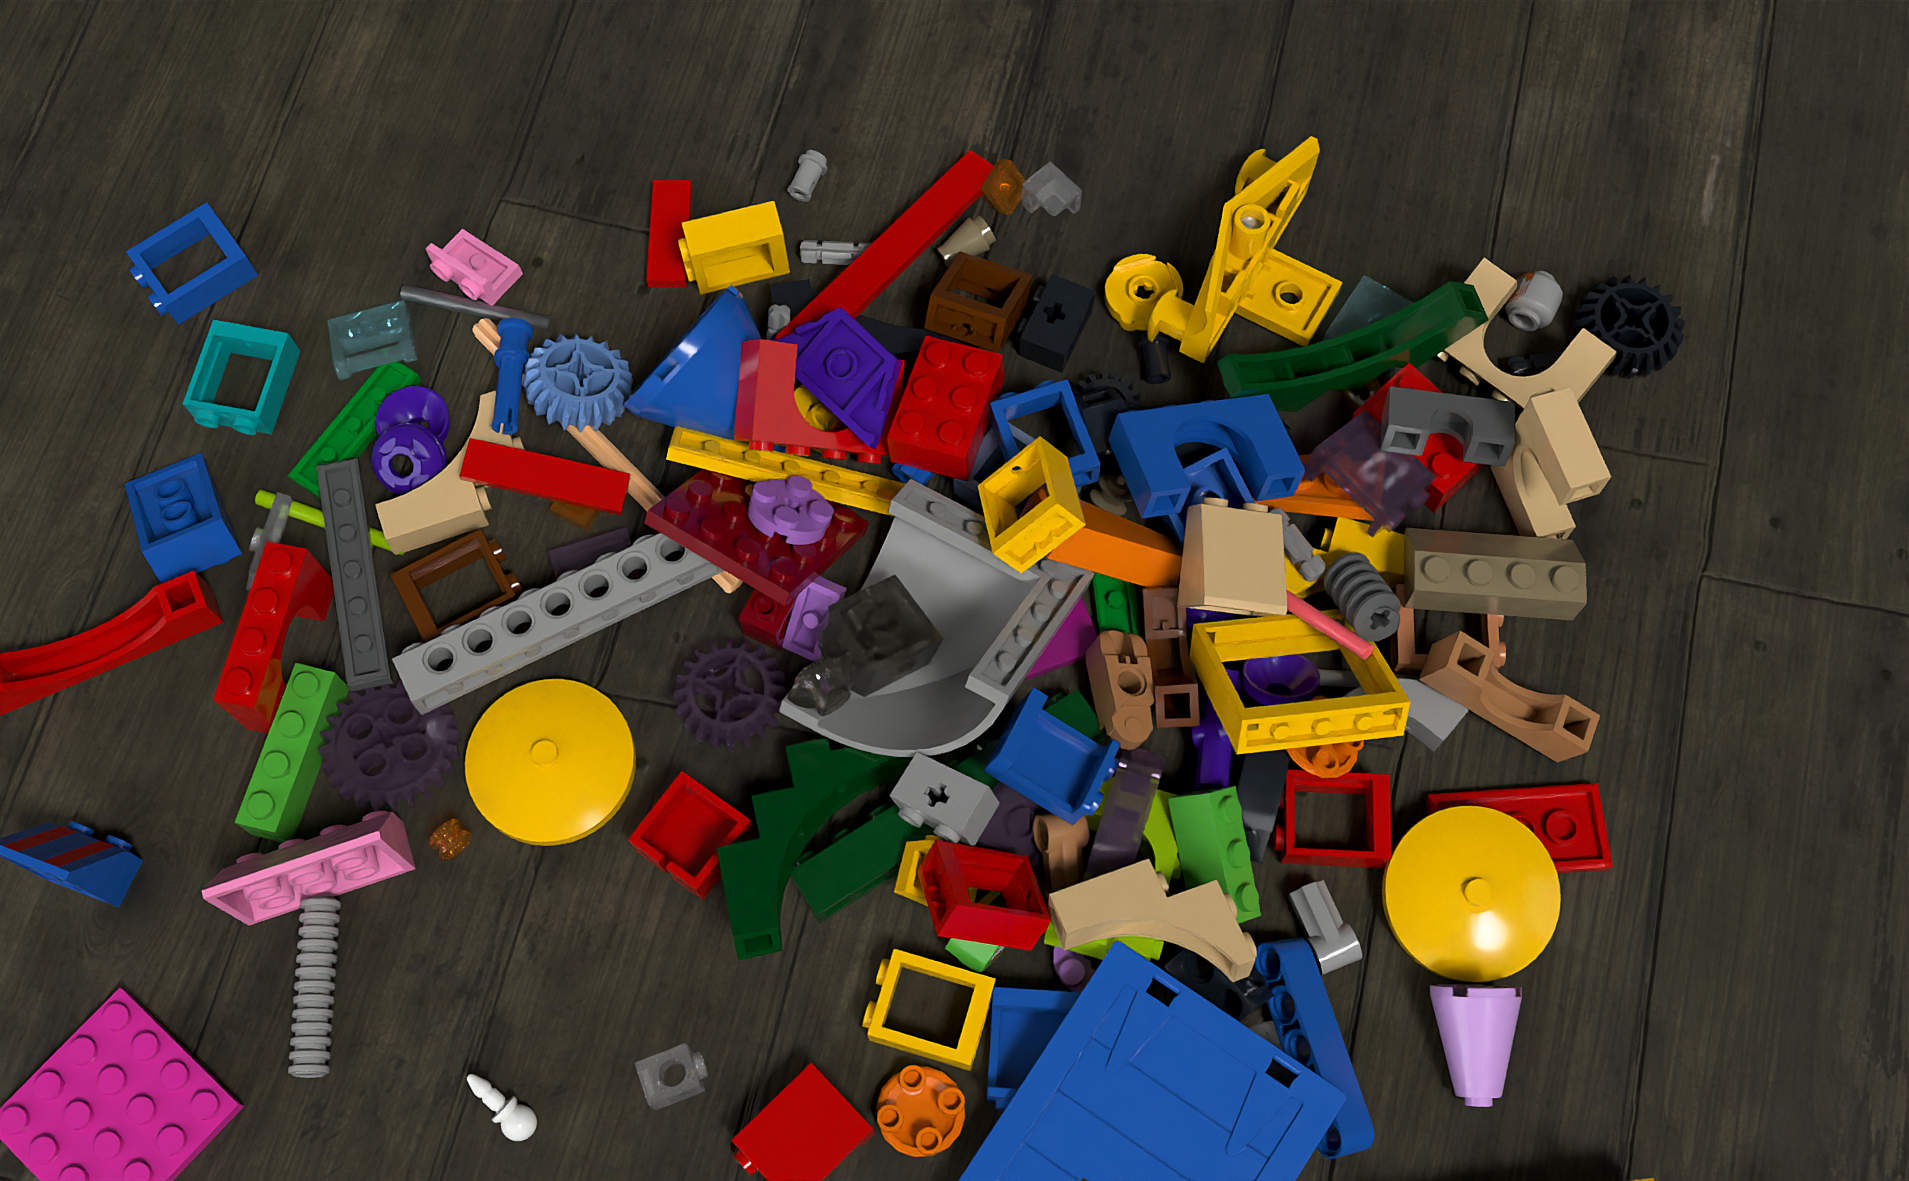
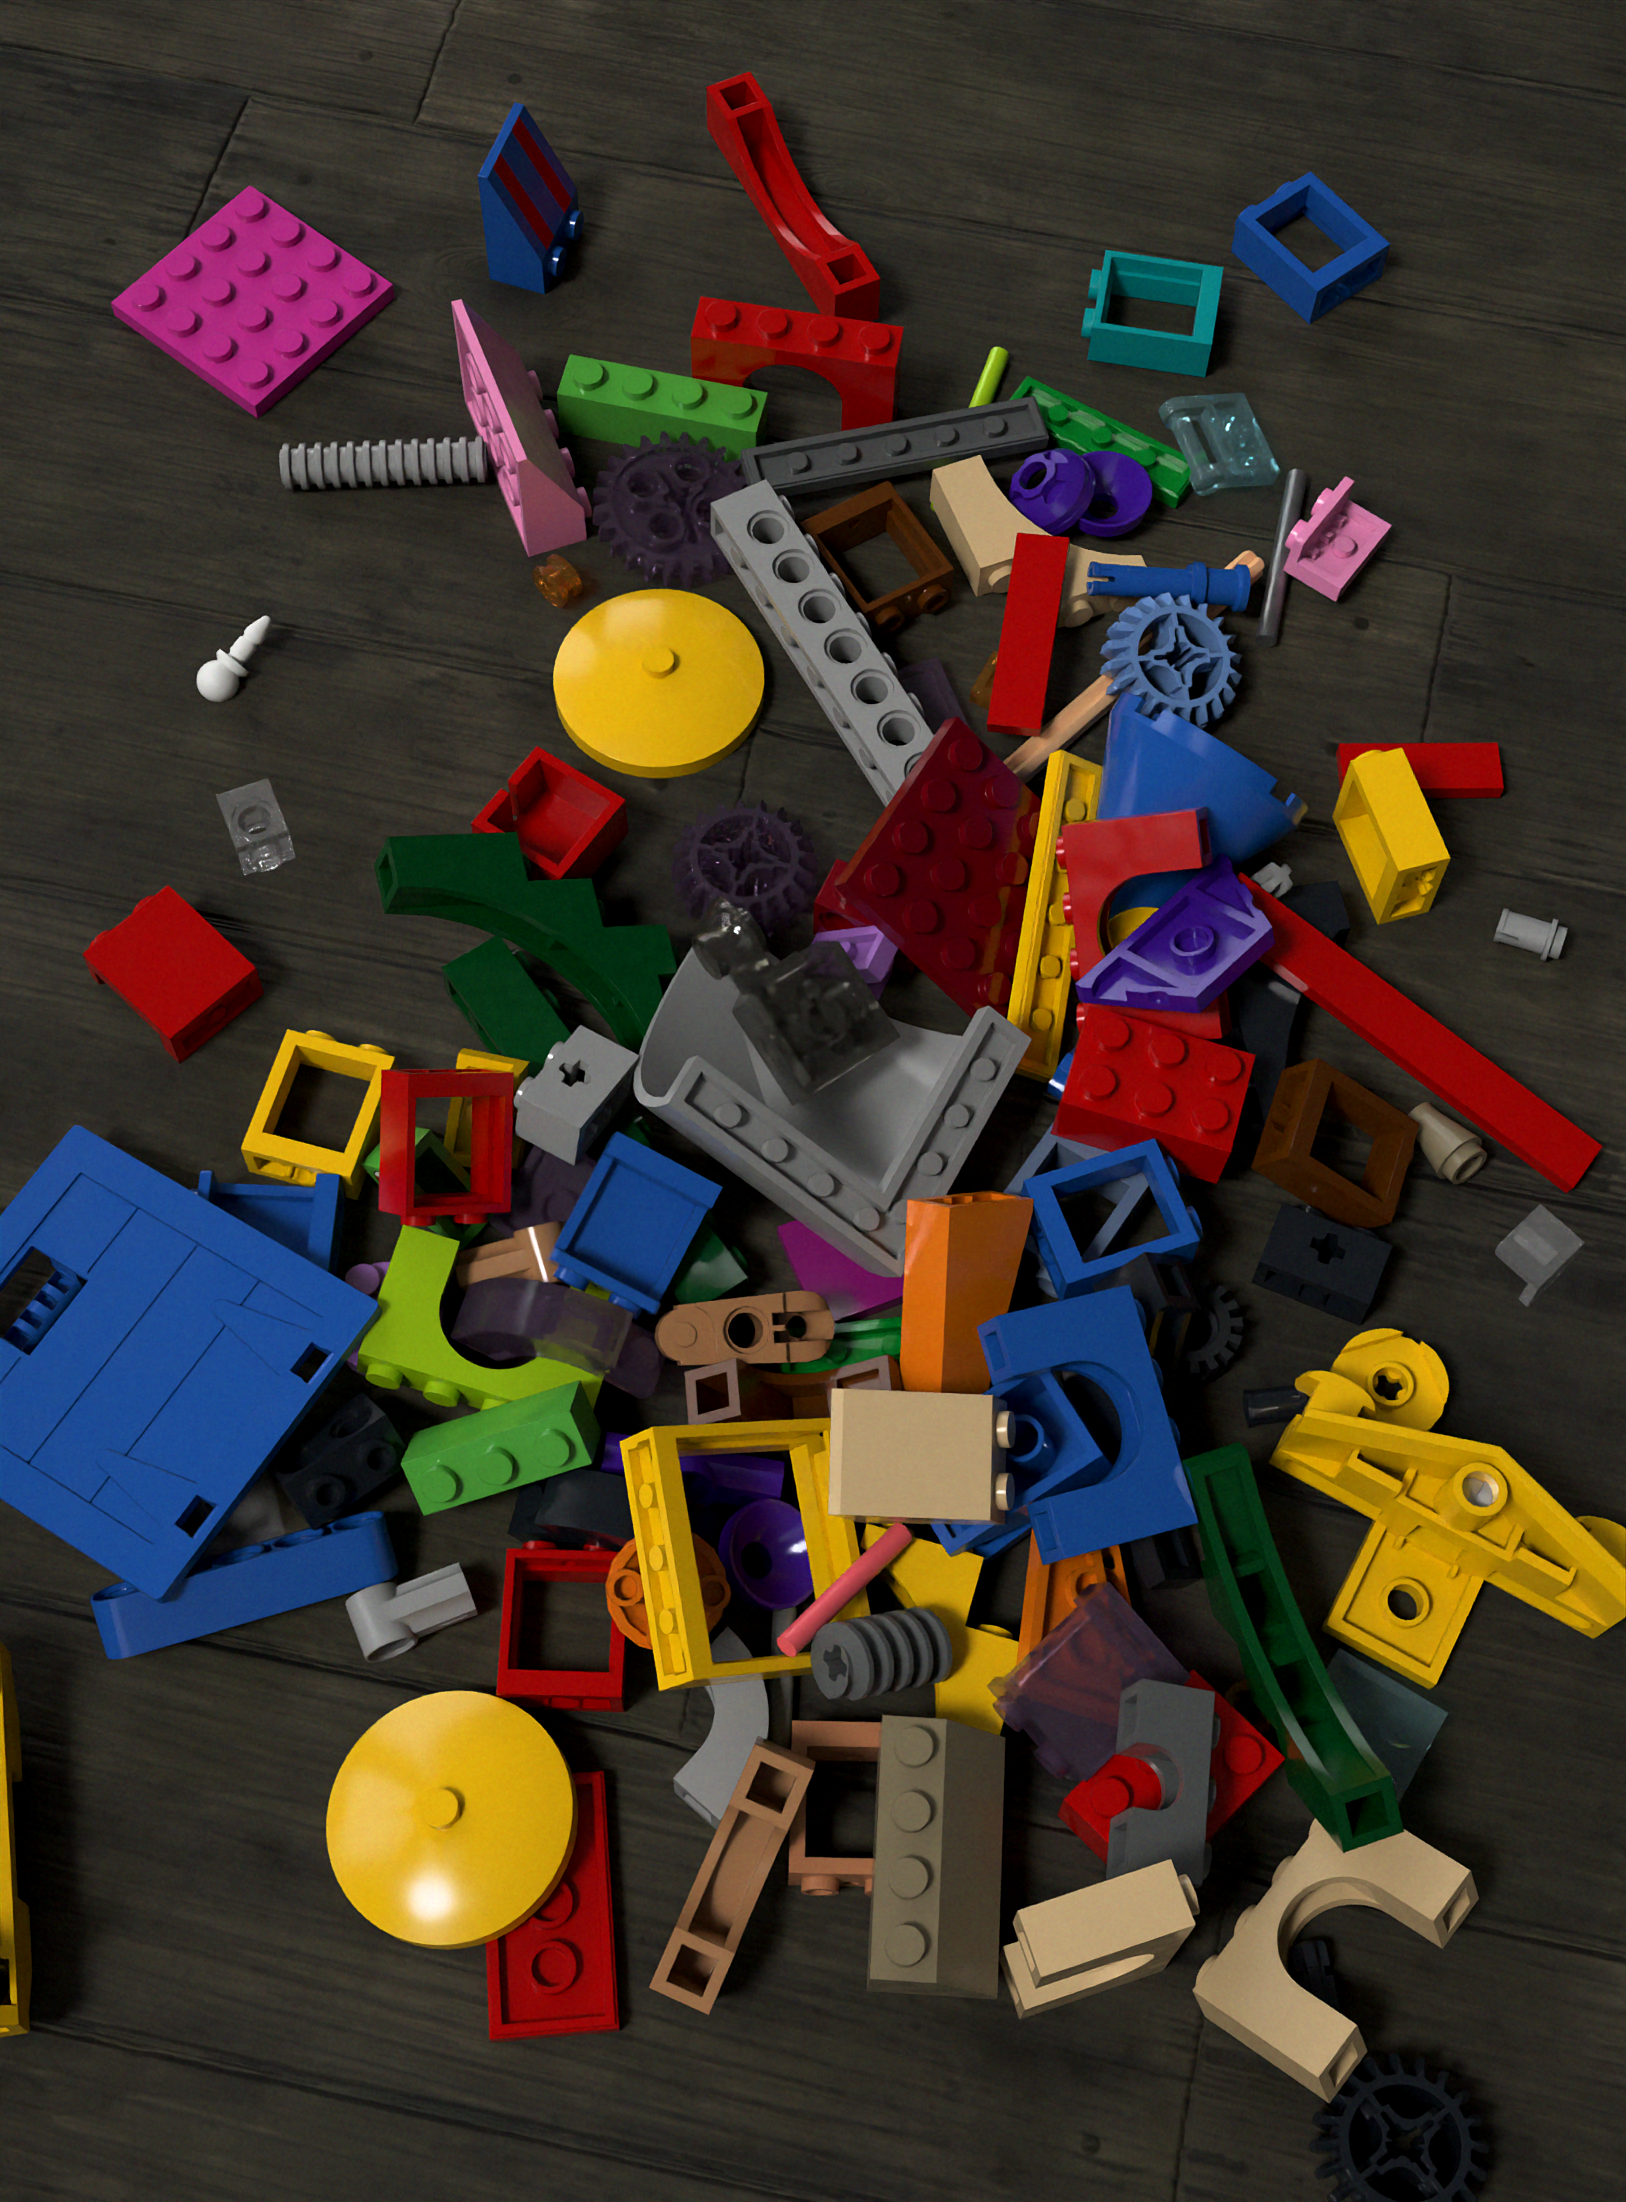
camera: 85 degrees right, 5 degrees down
blue slope [125,452,242,584] -> none
clear plate [246,492,293,590] -> none
medium lavender plate [748,476,834,545] -> none
light grey axle [800,240,872,265] -> none
orange dish [876,1065,965,1157] -> none
yellow window [978,436,1086,574] -> none
clear orange plate [981,159,1030,215] -> none
tan arch [1047,859,1257,982] -> none
light grey axle [1269,507,1327,582] -> none
lavender cone [1430,984,1522,1107] -> none
light grey head [1504,271,1563,331] -> none

